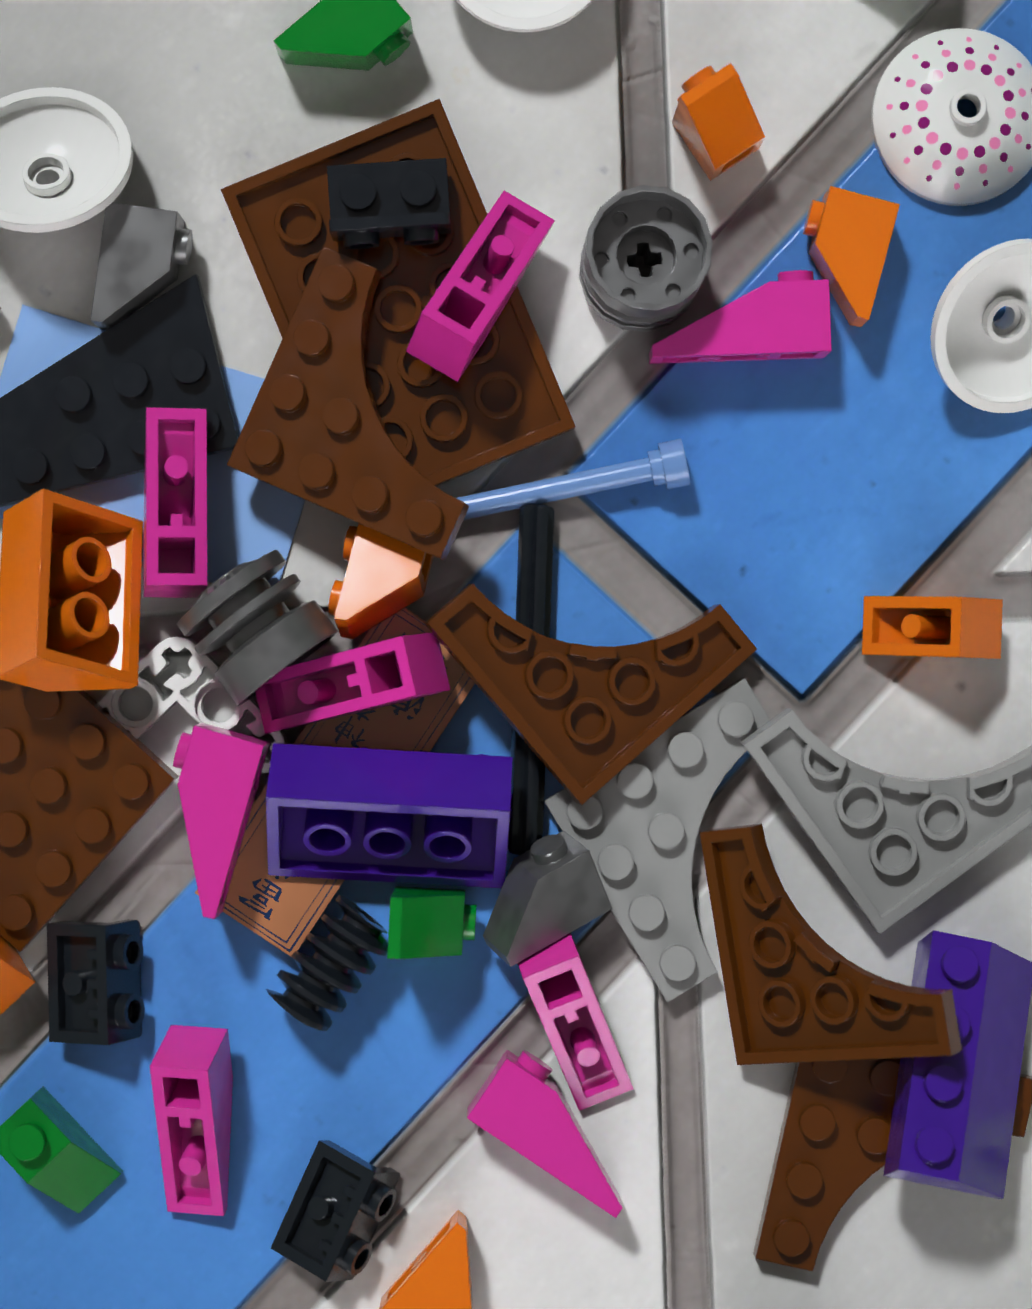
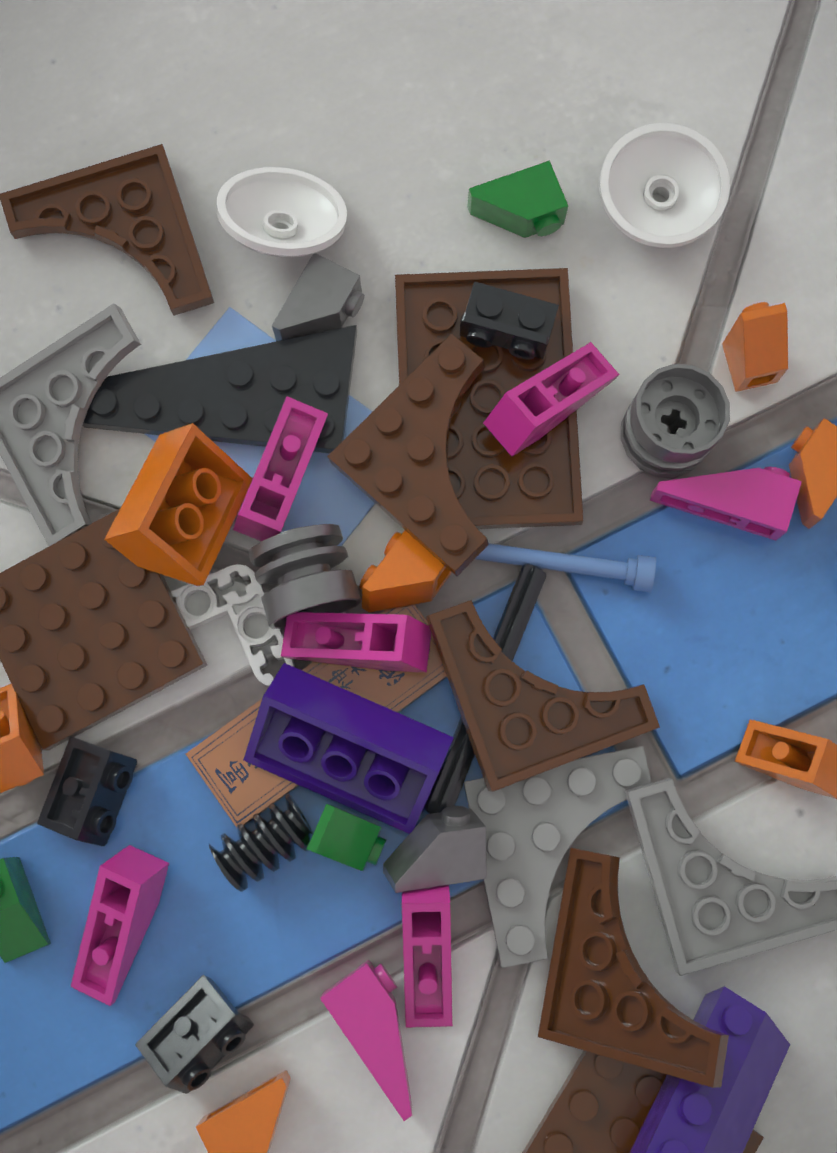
camera: 25 degrees right, 10 degrees down
dark pink slope [173,722,270,920] -> none

